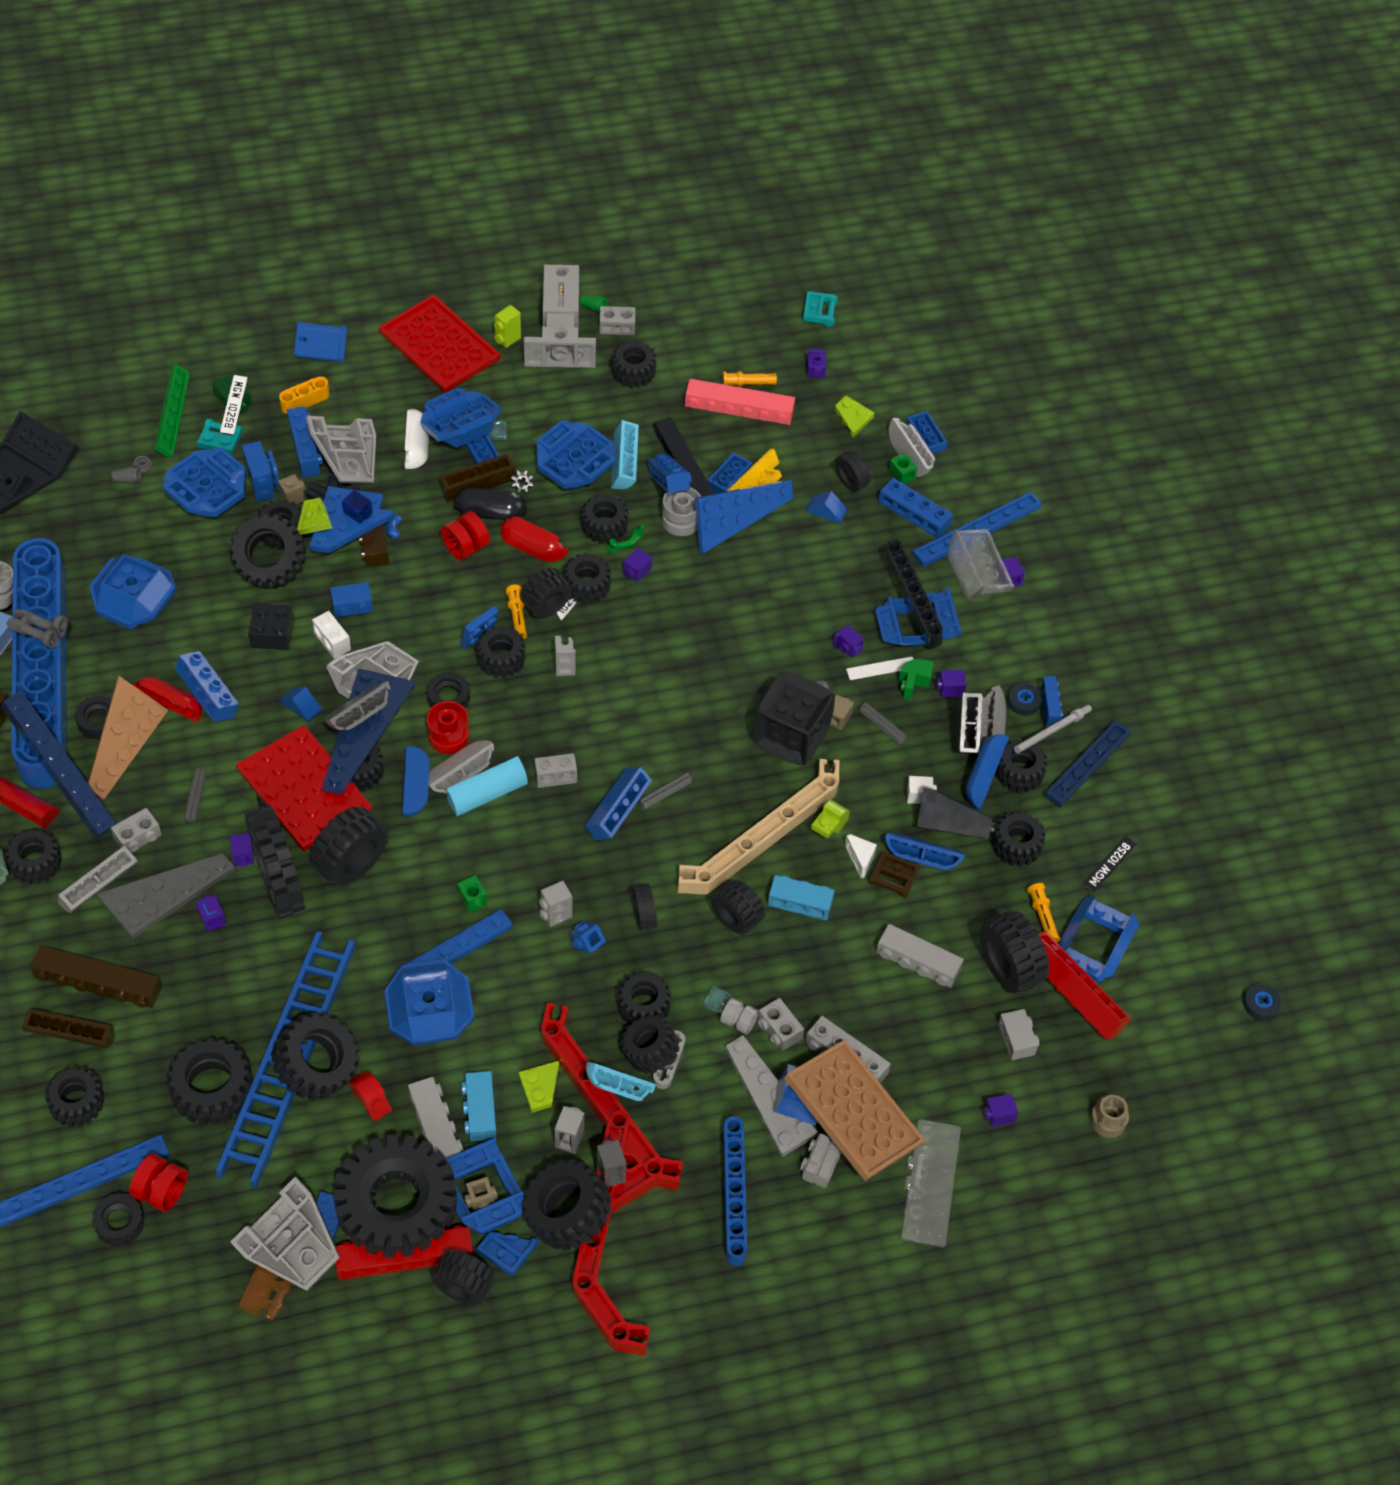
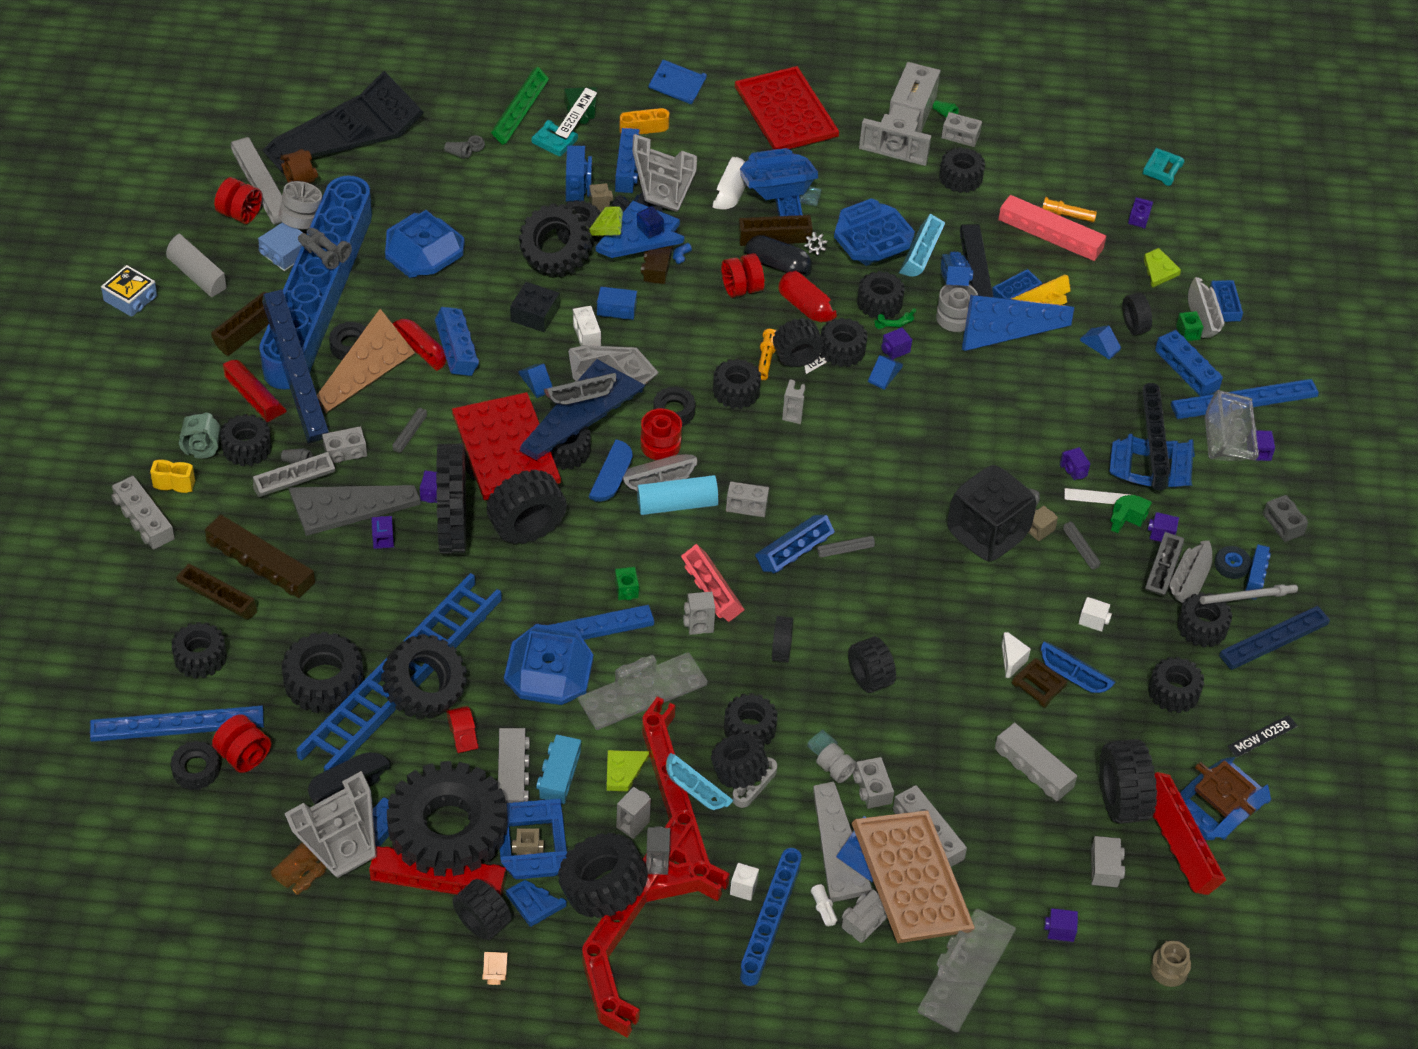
camera: 20 degrees right, 5 degrees down
blue piece [163,447,246,518] -> none
blue plate [460,606,499,649] -> none
lime brick [494,305,521,348] -> none
blue brick [569,922,606,953] -> none
tan piece [678,759,839,894] -> none
dark azure brick [768,875,835,921] -> none
lime brick [811,800,850,839] -> none
black slope [917,785,995,839] -> none
blue brick [966,734,1009,810] -> none
light orange pin [1027,883,1060,942] -> none
black bush [1243,984,1282,1021] -> none
none -> dark grey cone [281,448,312,464]
none -> black brick [308,752,390,805]
none -> light nougat bracket [482,952,508,985]
none -> clear bracket [578,653,707,730]
none -> coral brick [681,544,745,622]
none -> white brick [730,863,759,901]
none -> white axle [811,884,837,926]
none -> blue slope [868,355,903,390]
none -> reddish brown plate [1195,760,1256,817]
none -> dark grey brick [1263,495,1308,542]

